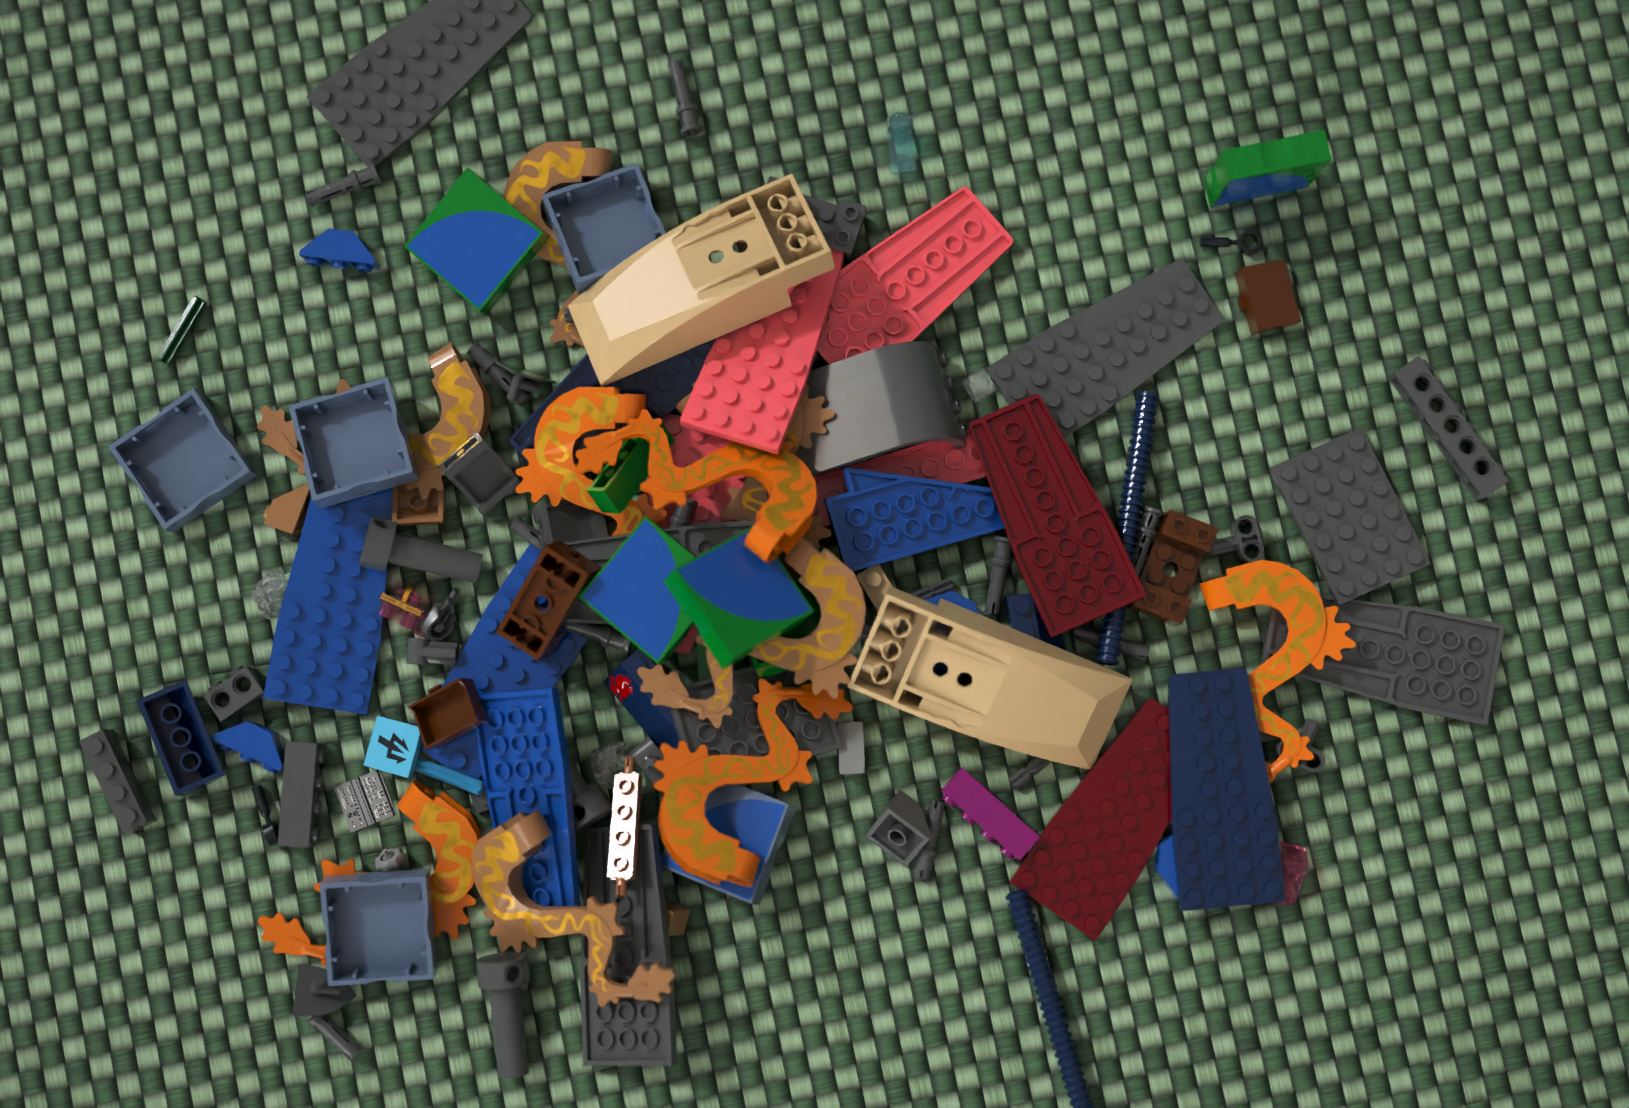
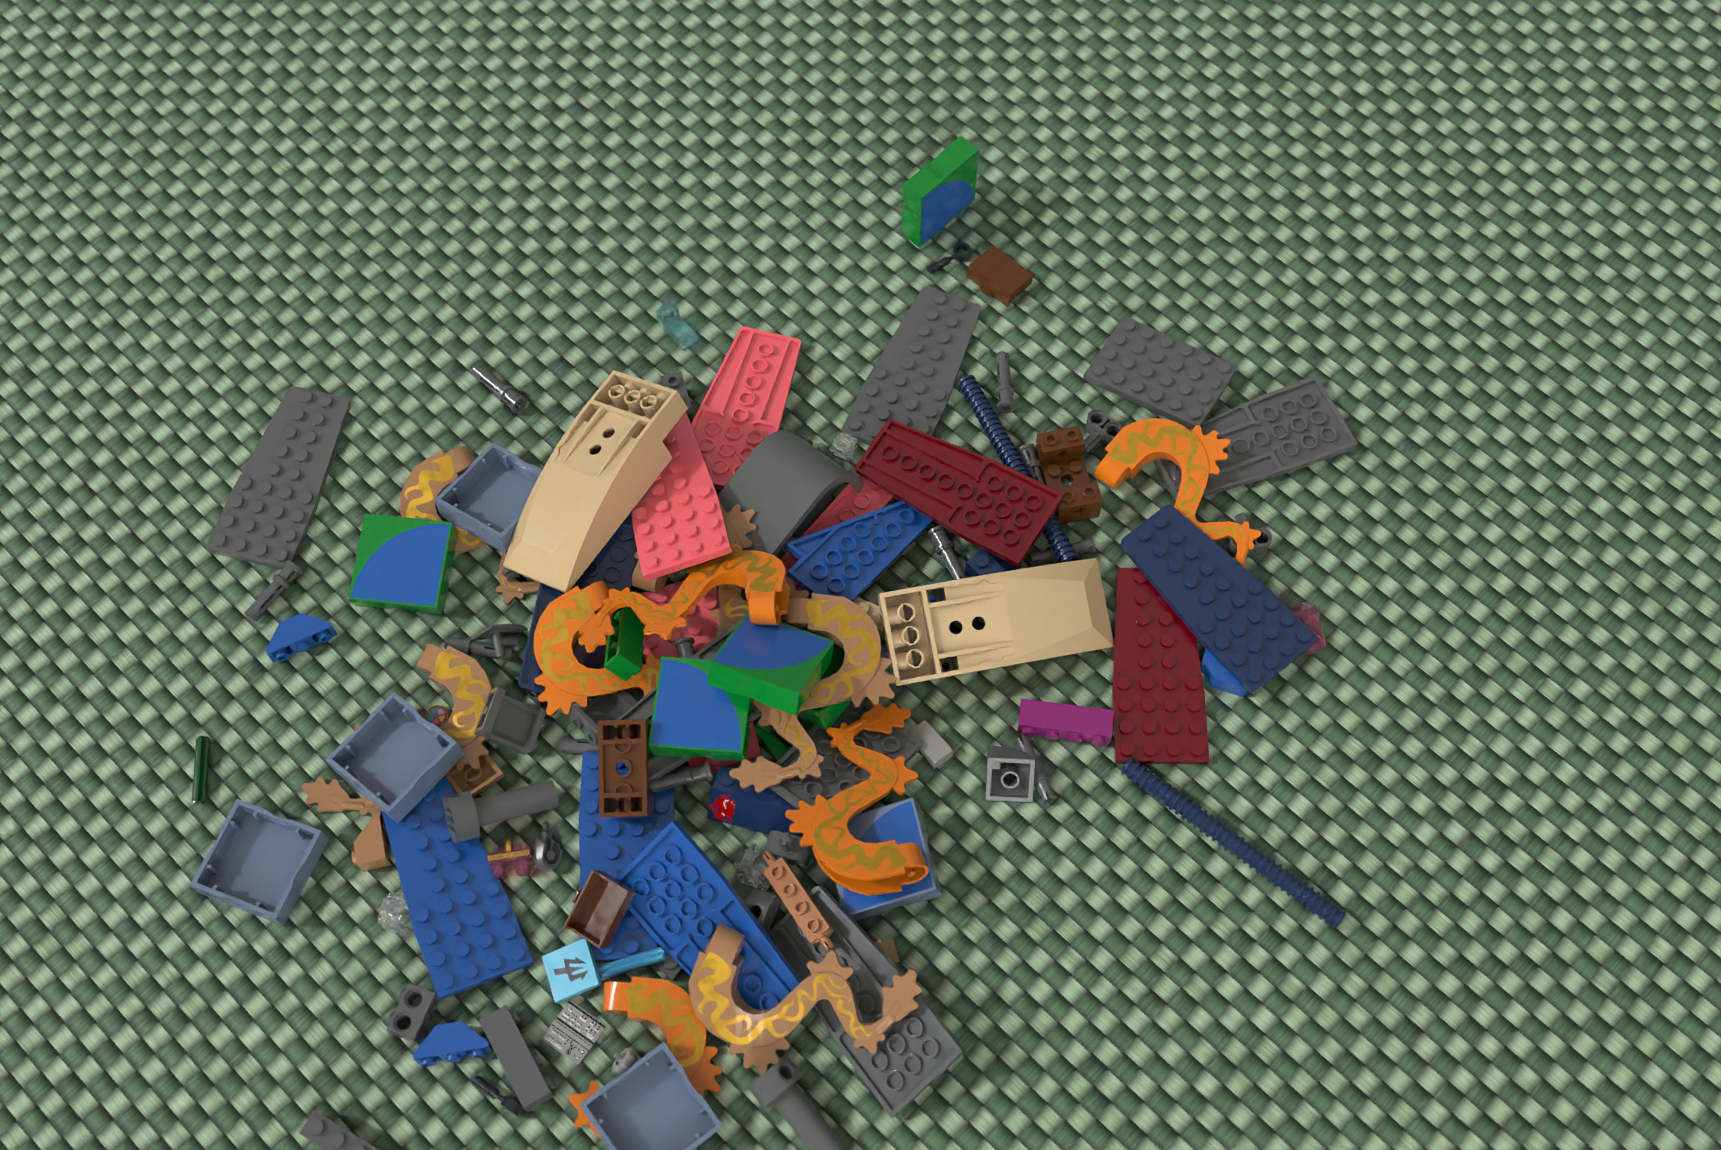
camera: 35 degrees left, 20 degrees down
dark blue slope [136,680,226,796] -> none
dark grey piece [406,638,459,665] -> none
dark grey piece [1008,757,1049,789] -> none
dark grey brick [1387,356,1509,501] -> none
none -> clear orange tile [425,705,450,727]
none -> dark grey pin [995,351,1016,414]

